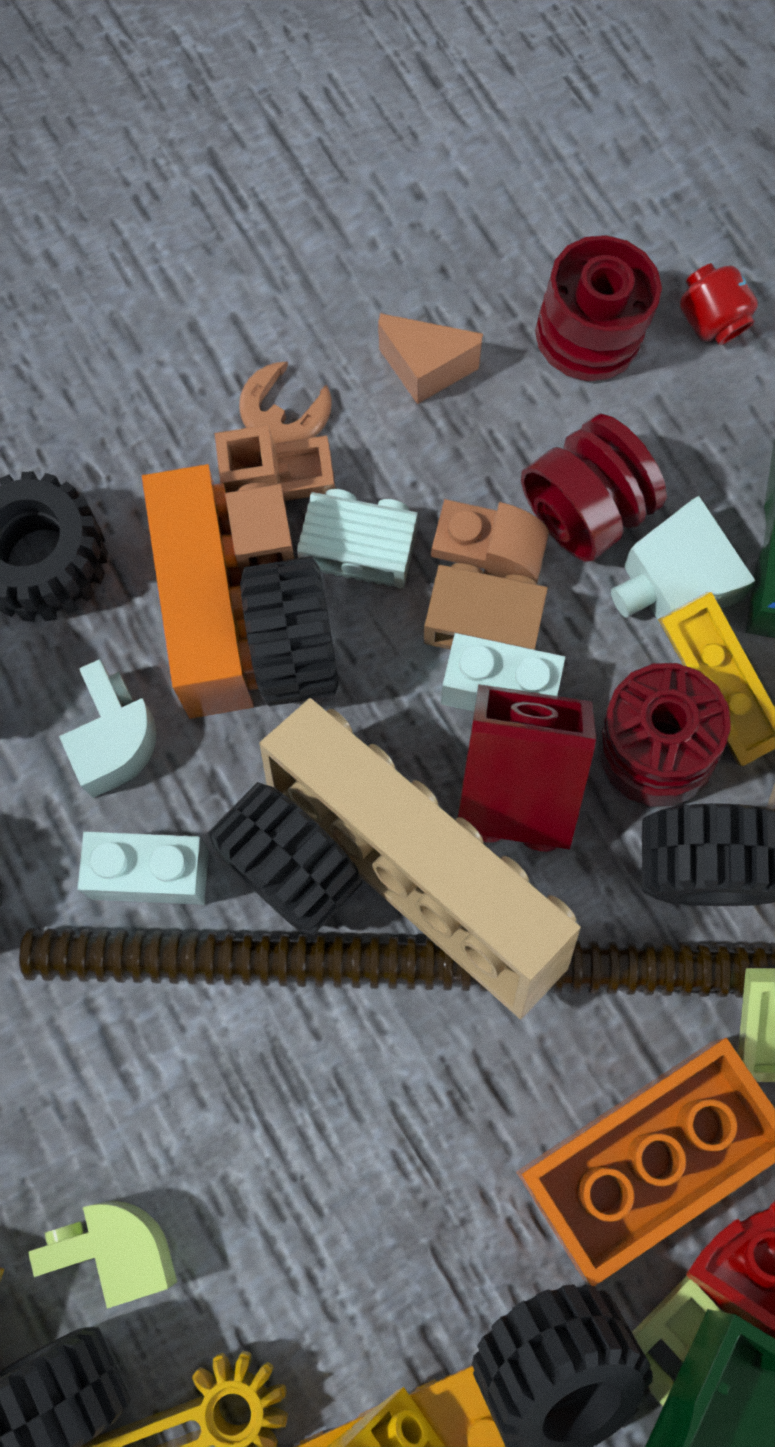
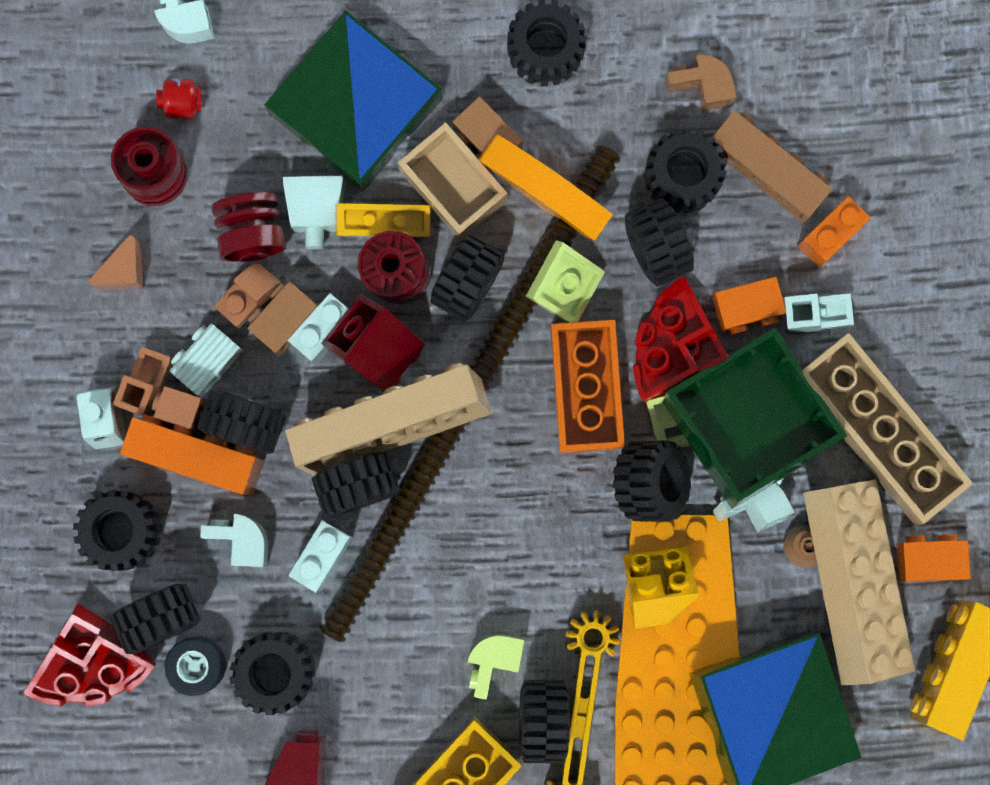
camera: 60 degrees left, 10 degrees up
nougat head [239,362,332,444] -> none
none -> light aqua torso [77,386,126,450]

